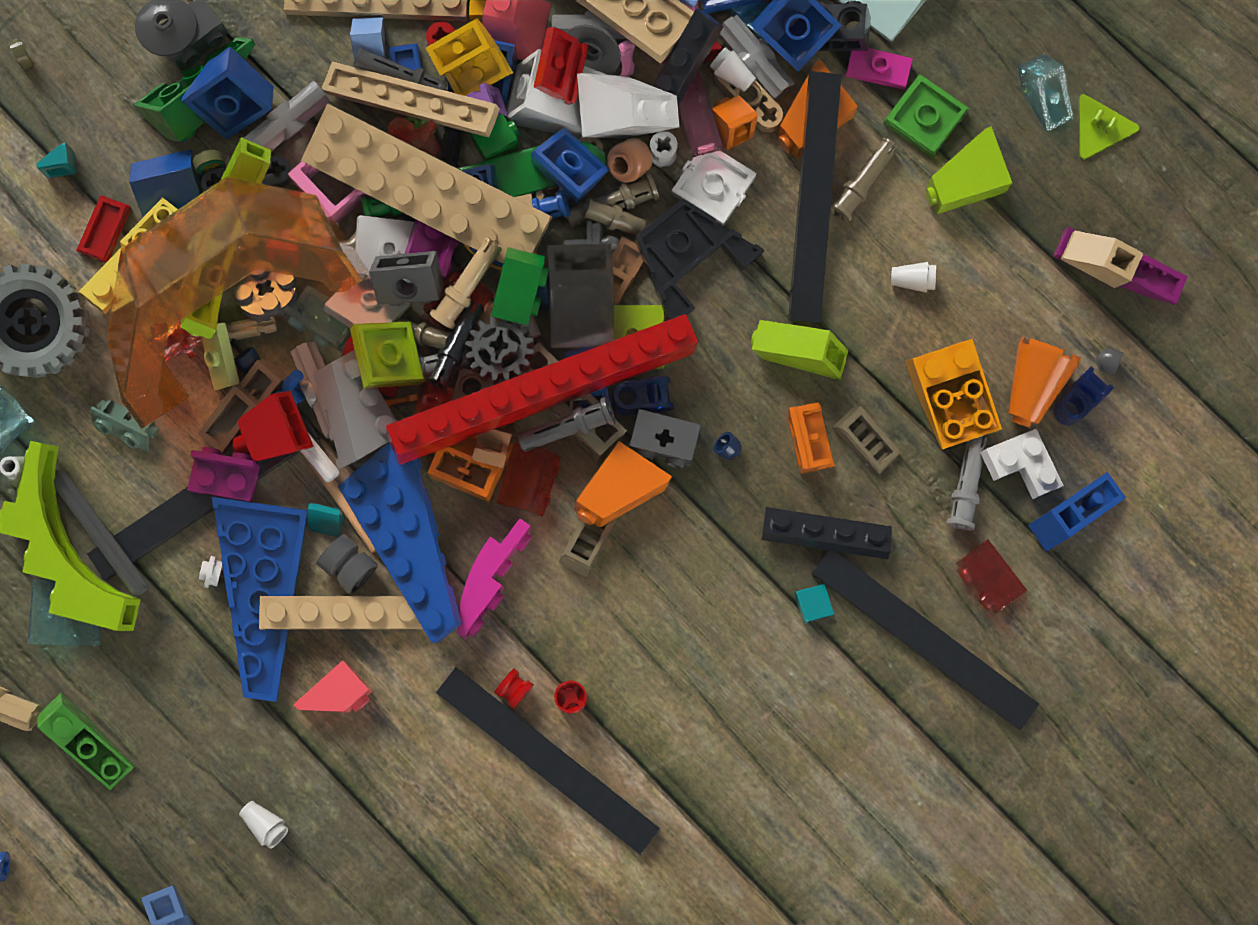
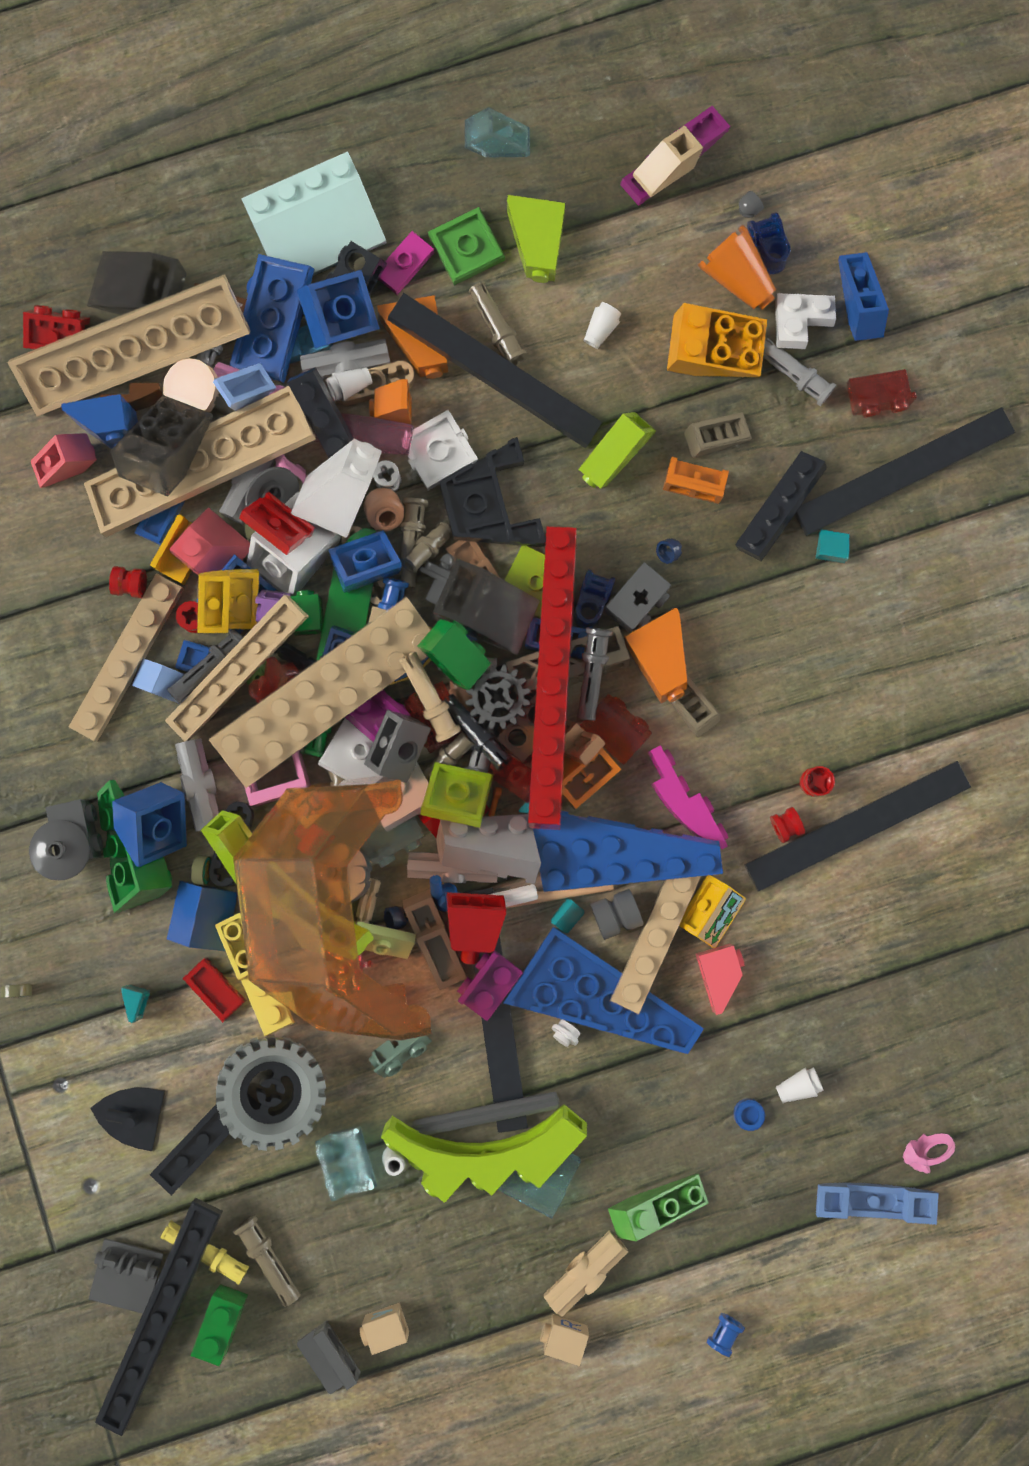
camera: 60 degrees left, 5 degrees up
lime piece [1078,94,1139,160] -> none
none -> panel [679,875,746,948]
none -> blue tile [733,1098,765,1131]

